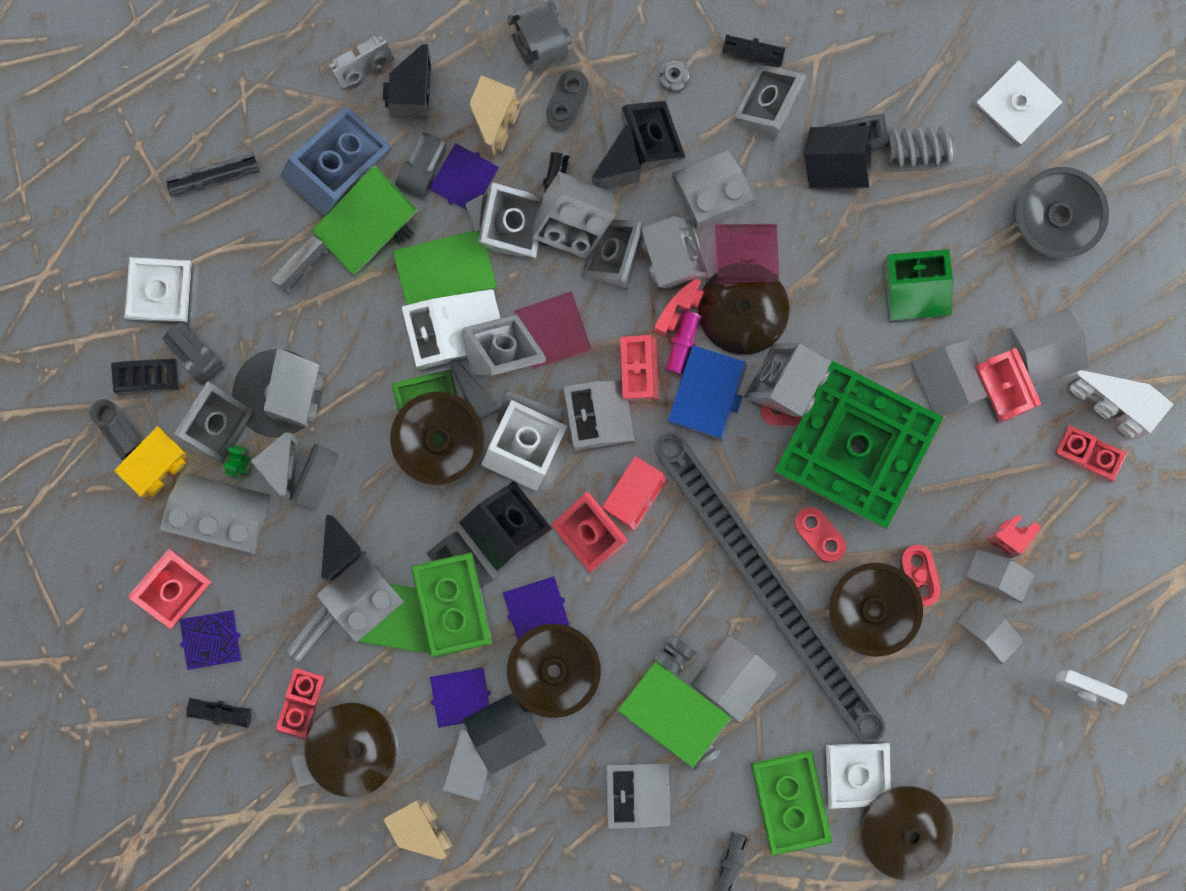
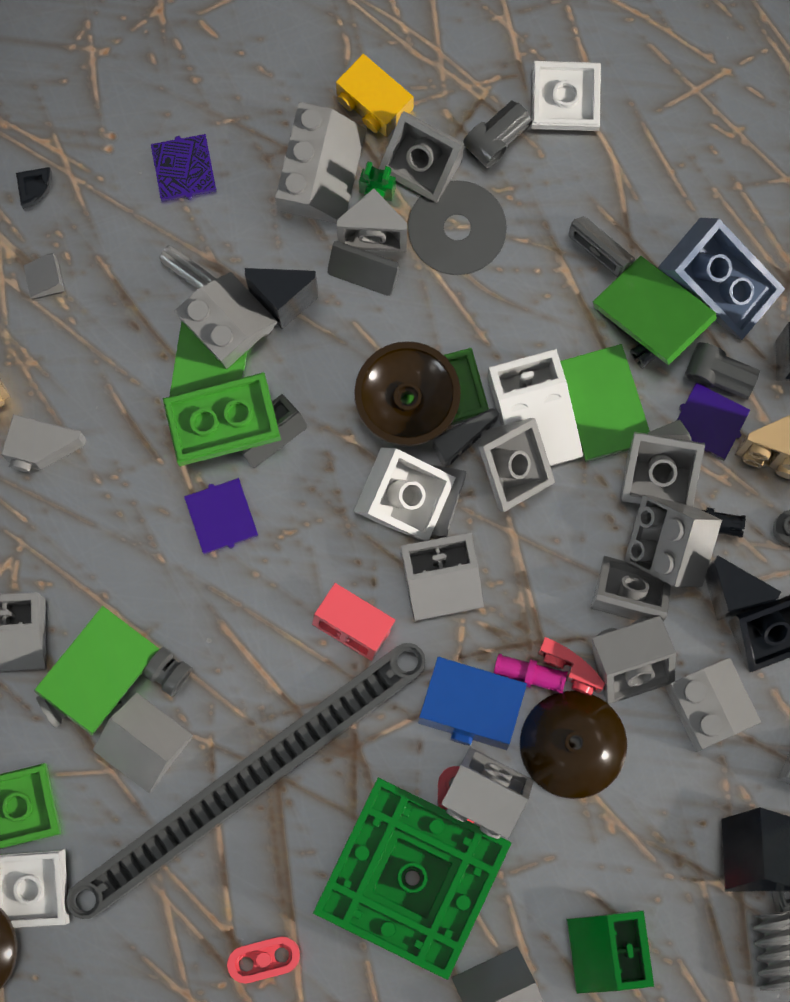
camera: 90 degrees right, 5 degrees down
dark grey piece [90,399,142,460] -> none
black slope [111,358,179,395] -> none
coral slope [128,549,211,629] -> none
black pin [165,151,259,196] -> none
black pin [186,698,252,728] -> none
light grey slope [264,349,324,428] -> none
coral slope [276,668,325,740] -> none
dark brown dish [304,703,398,797] -> none
dark purple piece [430,668,491,728] -> none
black slope [459,481,552,571] -> none
black slope [462,693,546,775] -> none
dark brown dish [507,624,601,718] -> none
clear pink tile [514,291,592,370] -> none
coral slope [551,492,627,573] -> none
coral hinge [620,335,659,401] -> none
clear pink tile [715,224,779,282] -> none
coral plate [794,507,846,562] -> none
dark brown dish [829,563,923,657] -> none
none -> black tile [16,167,52,209]

